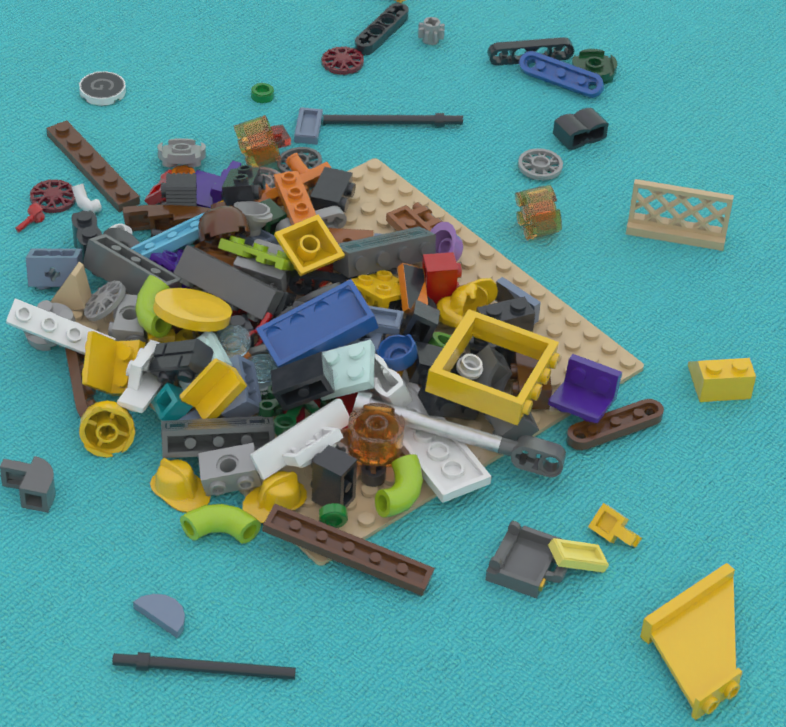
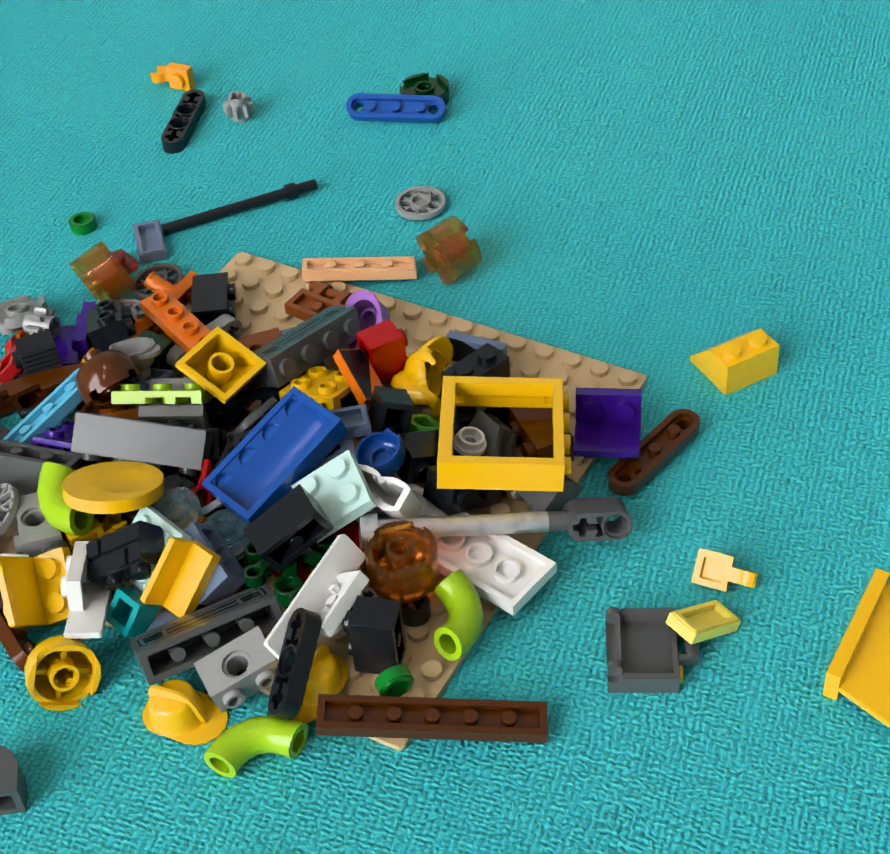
camera: 15 degrees left, 0 degrees up
dark red wheel [322,46,364,75] -> none
black beam [487,37,574,66] -> none
black brick [553,108,609,150] -> none
tan fence [626,179,734,251] -> none
none -> light grey gear [23,306,61,338]
none -> black beam [268,608,322,720]
none -> light nougat tile [302,256,417,282]

